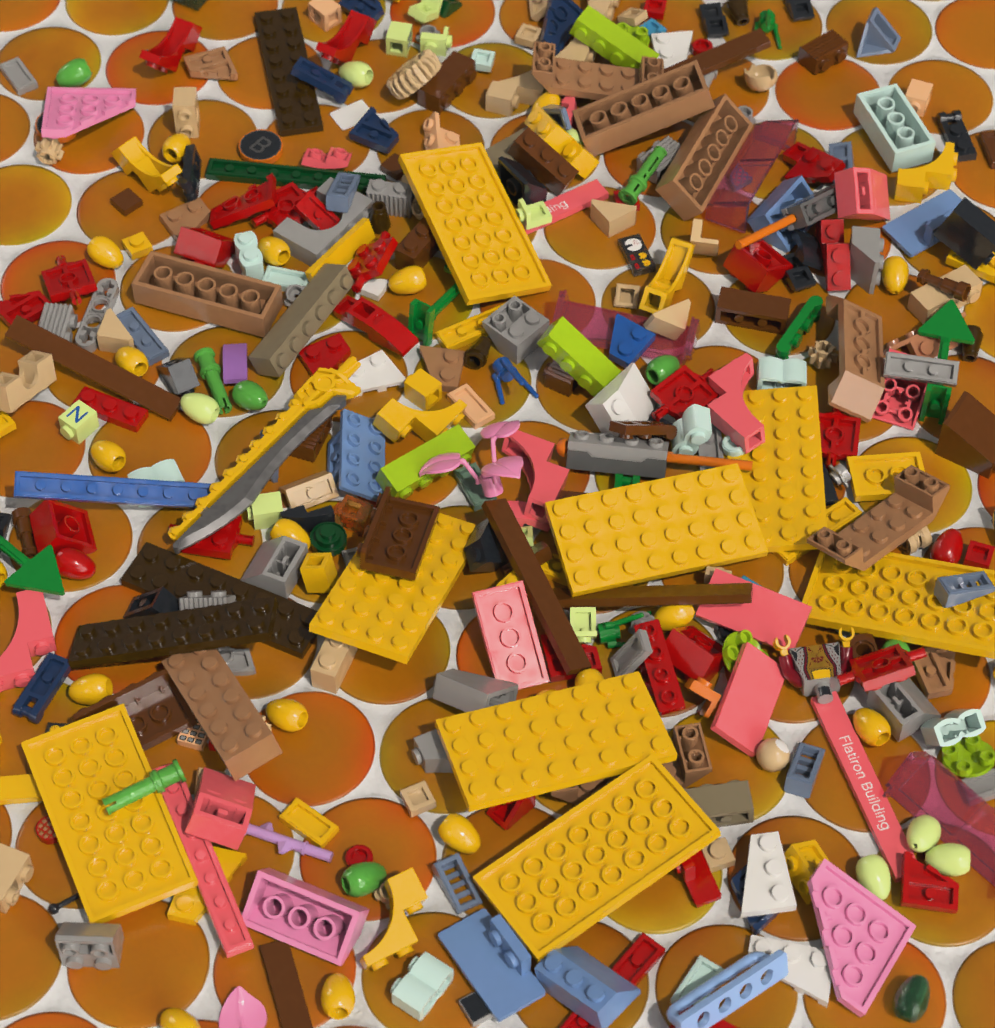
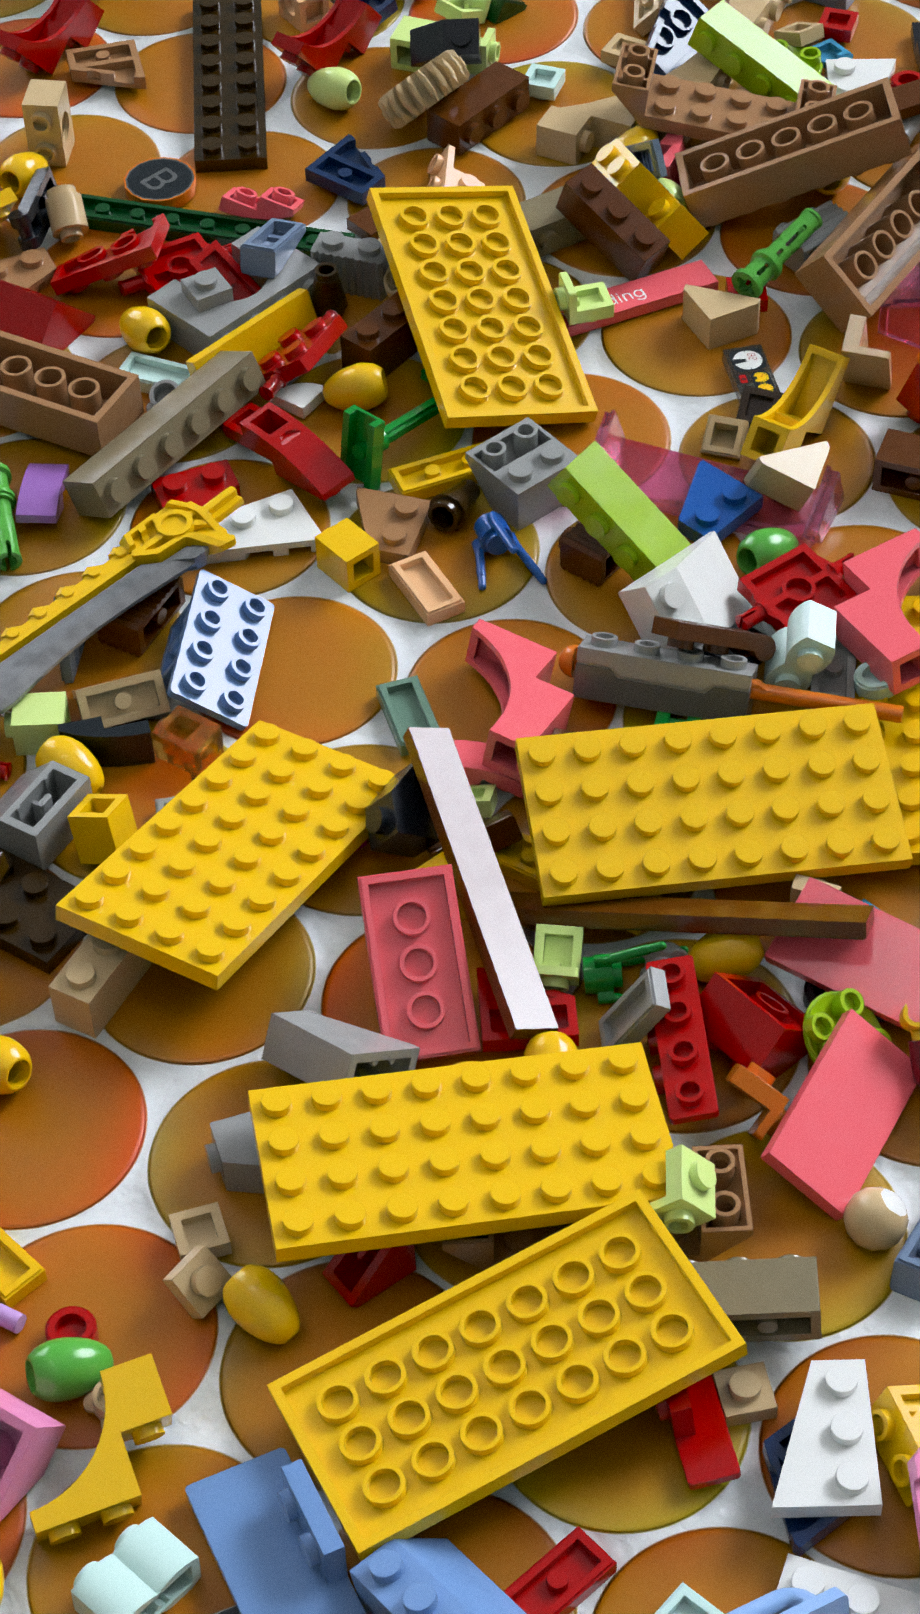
camera: 10 degrees right, 5 degrees down
bright green animal [232,380,268,411] -> none
light aqua brick [234,231,264,280] -> none
dark blue plate [290,57,353,104] -> none
dark green plate [310,522,347,556] -> none
white sticker [330,99,369,130] -> none
reddish brown bracket [356,486,440,581] -> none
yellow arch [372,398,467,443] -> none
lime brick [375,424,476,499] -> none
bright pink plant [419,420,524,498] -> none
sand blue slope [431,853,483,915] -> none
black slope [498,156,547,209] -> none
none -> tan brick [45,184,89,244]
none -> tan plate [162,1244,231,1319]
none -> light grey plate [181,267,234,313]
none -> black slope [410,18,482,67]
none -> yellowish green bracket [650,1144,717,1234]
none -> dark brown tile [736,385,784,426]

